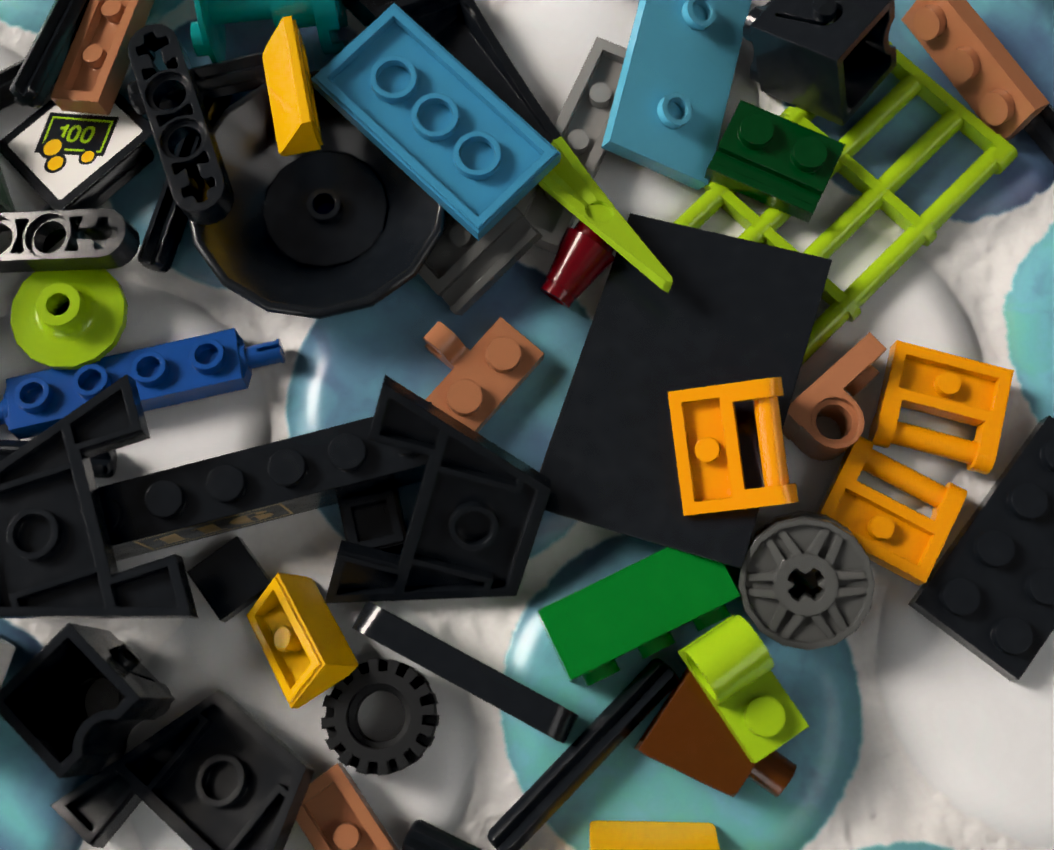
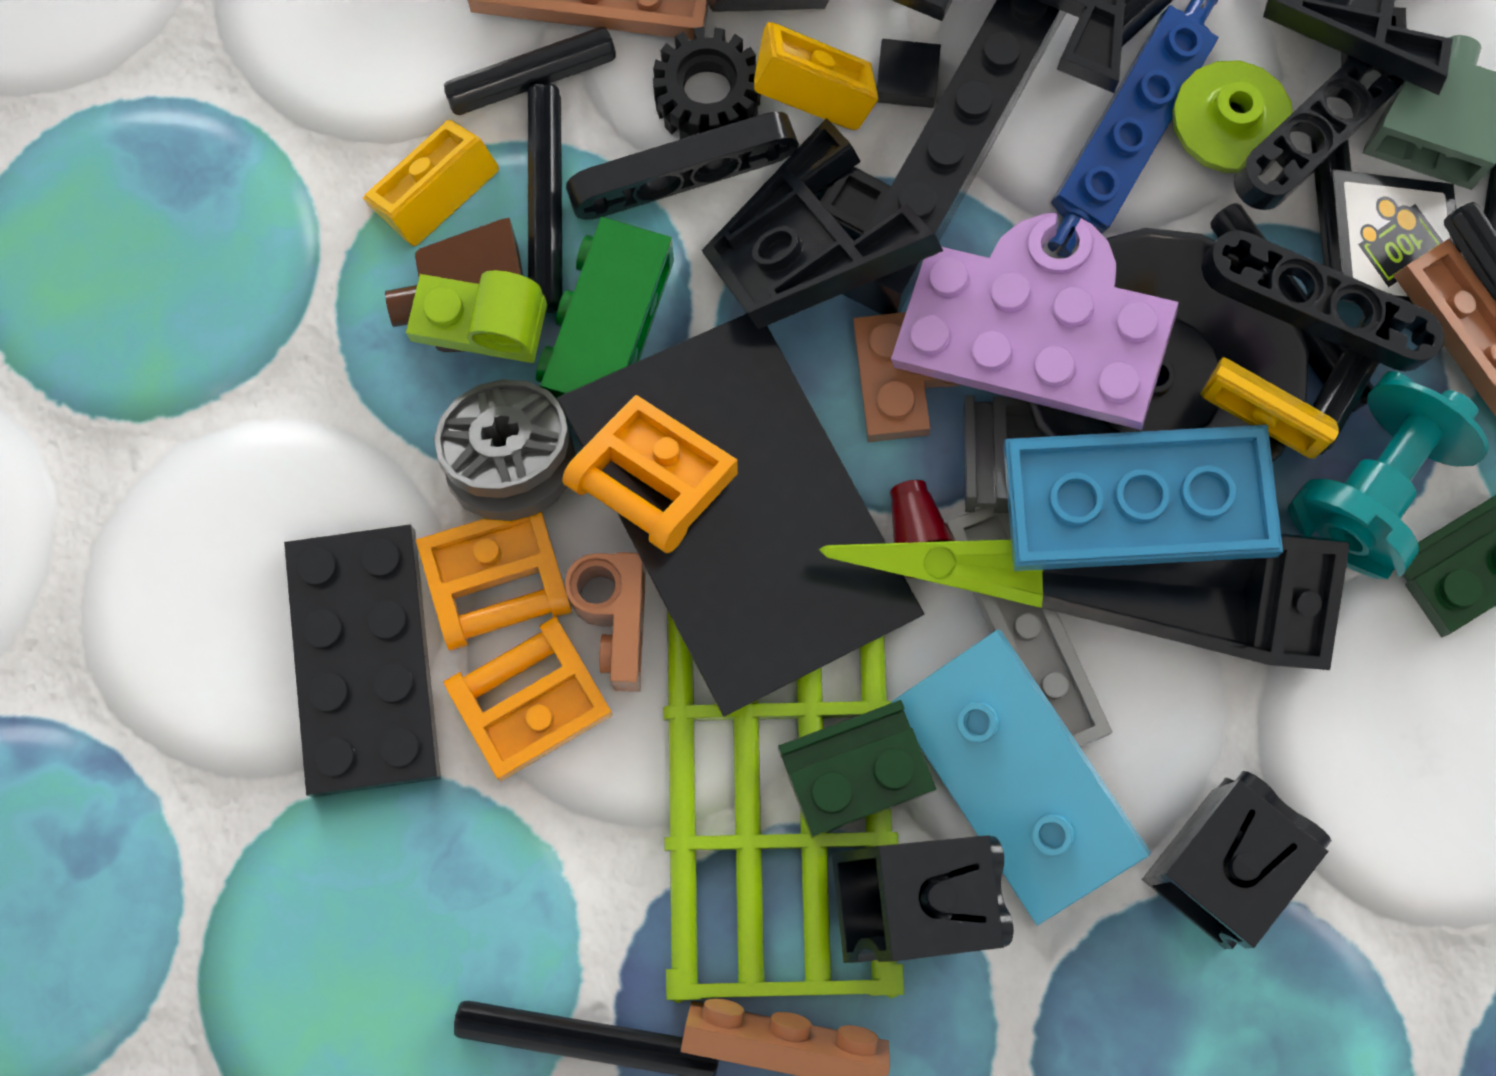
camera: 130 degrees right, 0 degrees up
none -> lavender plate [891,213,1178,430]

